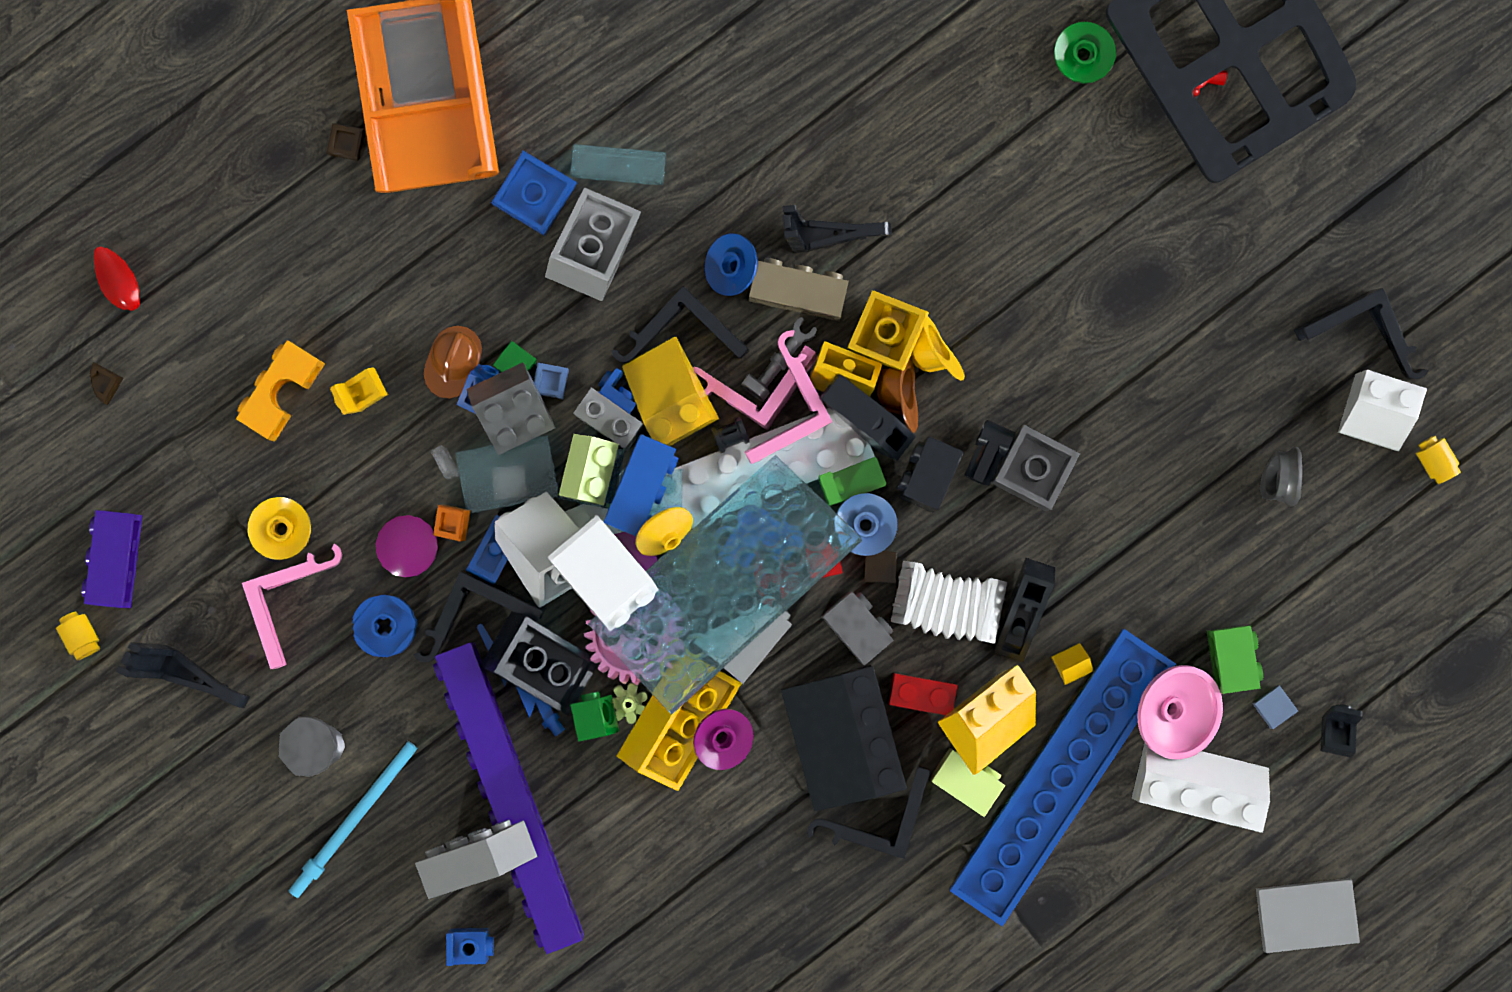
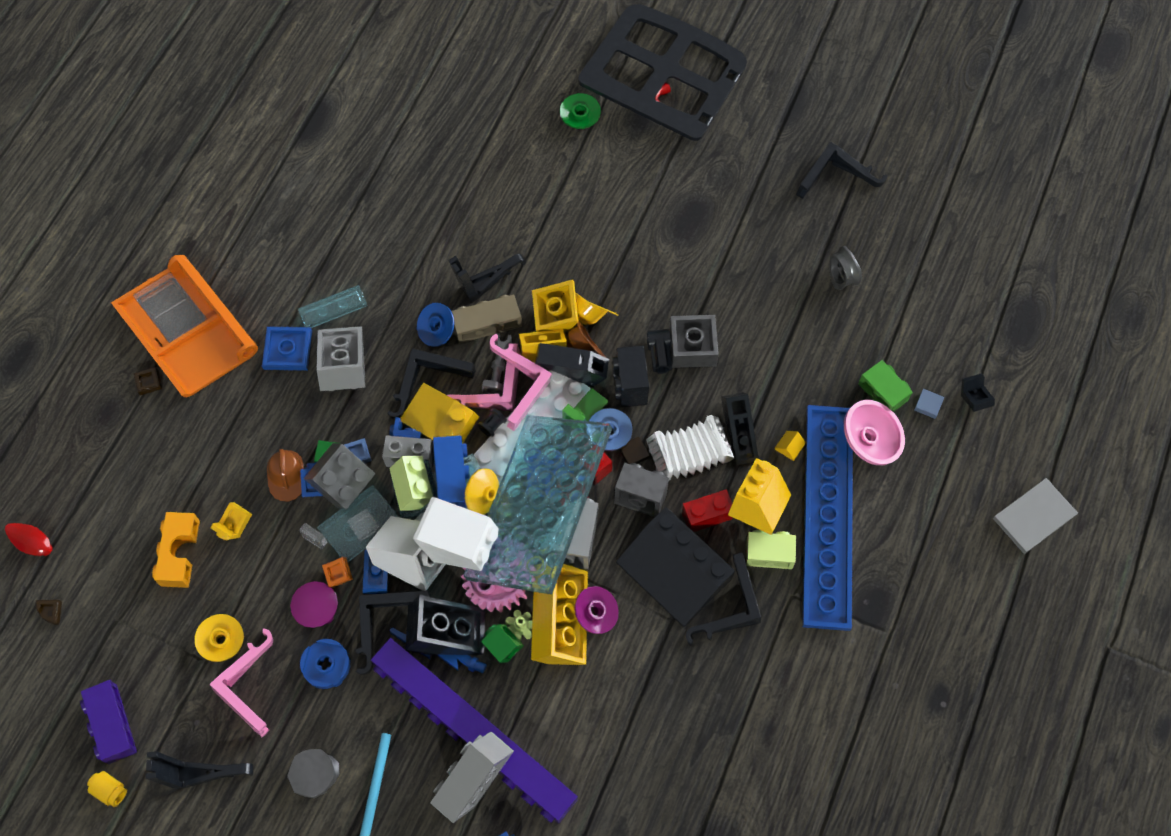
camera: 25 degrees left, 20 degrees down
white slope [1132,743,1270,833] -> none
white slope [1338,370,1427,451] -> none
yellow brick [1416,436,1461,484] -> none

